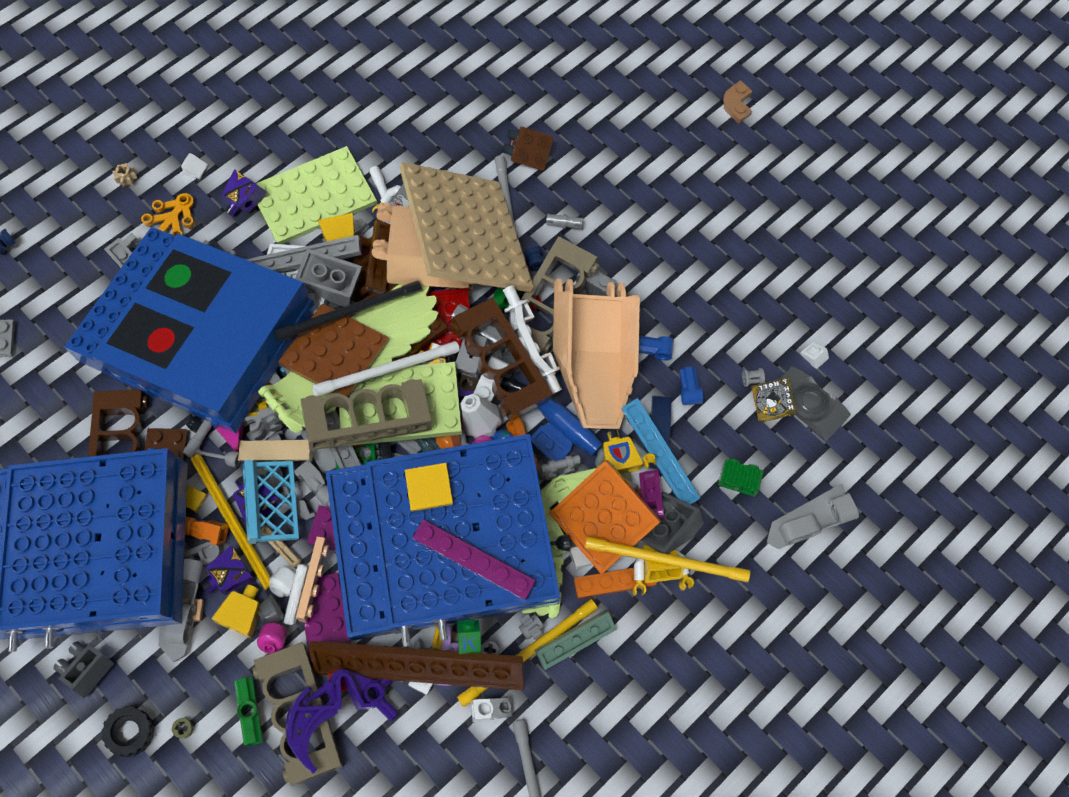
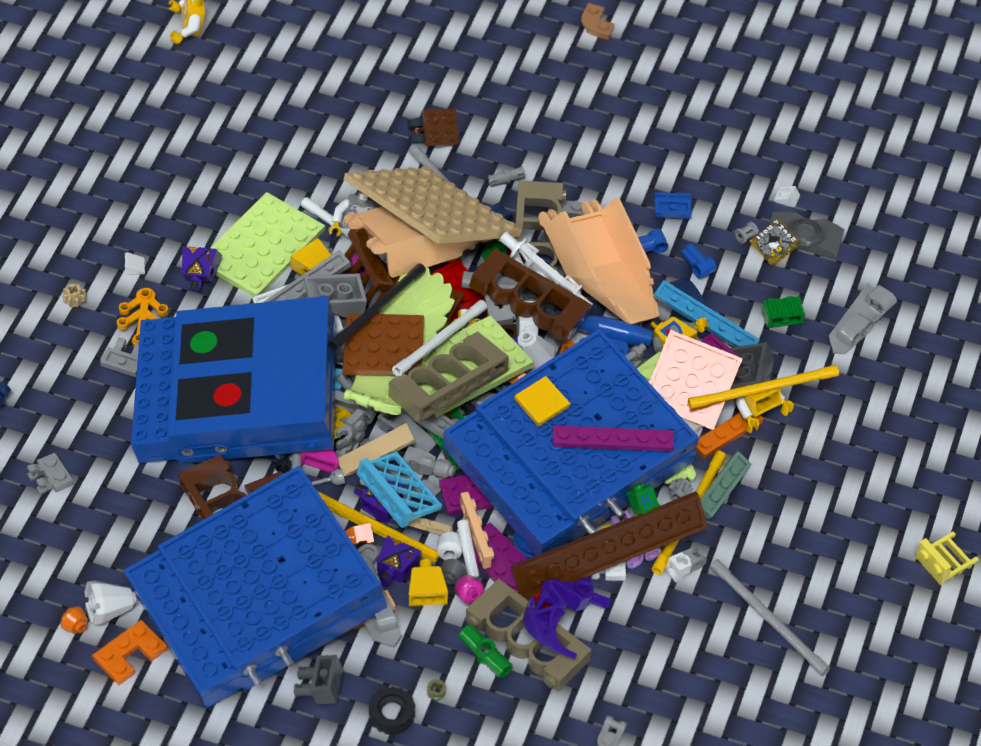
camera: 25 degrees left, 15 degrees down
none -> blue plate [654,192,692,219]

